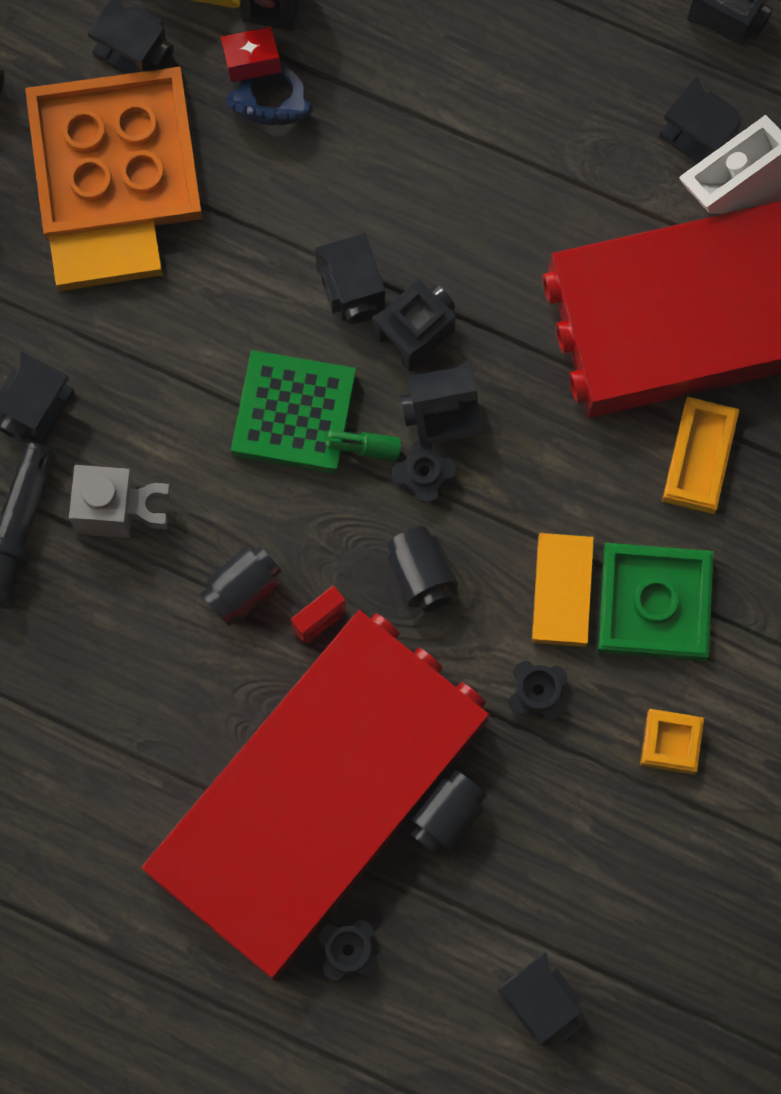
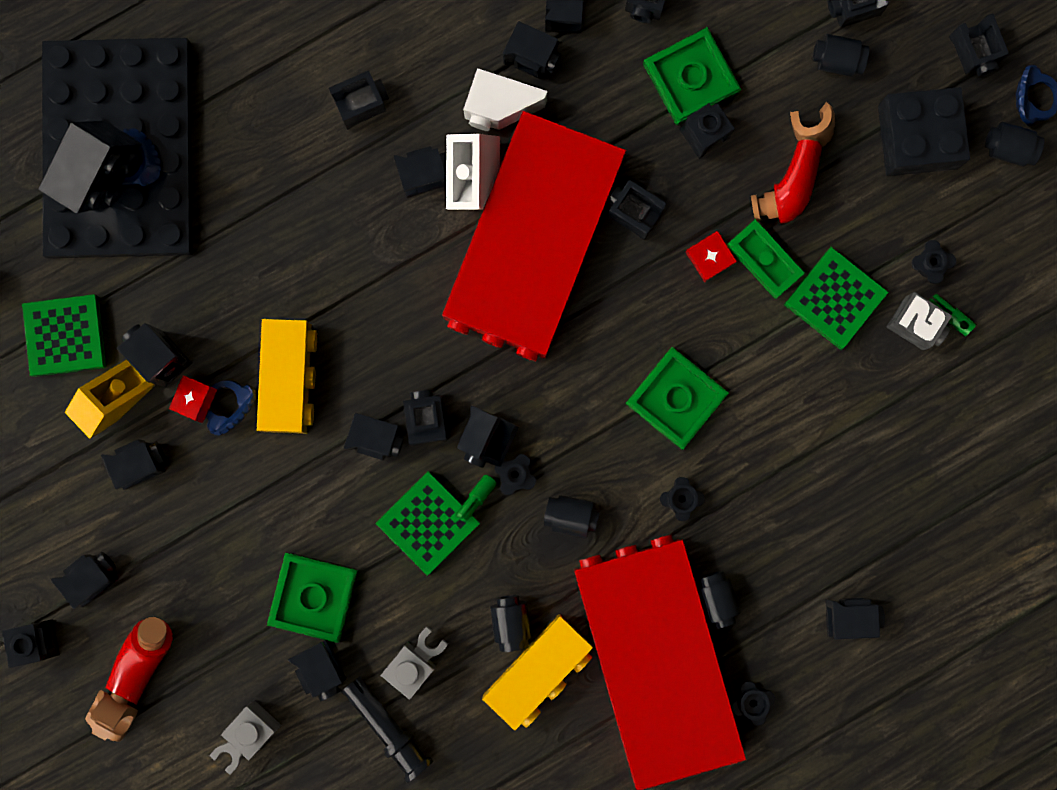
camera: 55 degrees left, 10 degrees up
orange plate [25,67,202,241] -> none
light orange tile [49,222,162,292] -> none
red tile [290,585,346,645] -> none
light orange tile [531,533,594,647] -> none
light orange tile [640,709,704,775] -> none
light orange tile [662,397,739,514] -> none
none -> yellow brick [257,319,317,434]
none -> green tile [267,552,358,643]
none -> yellow brick [482,614,593,731]

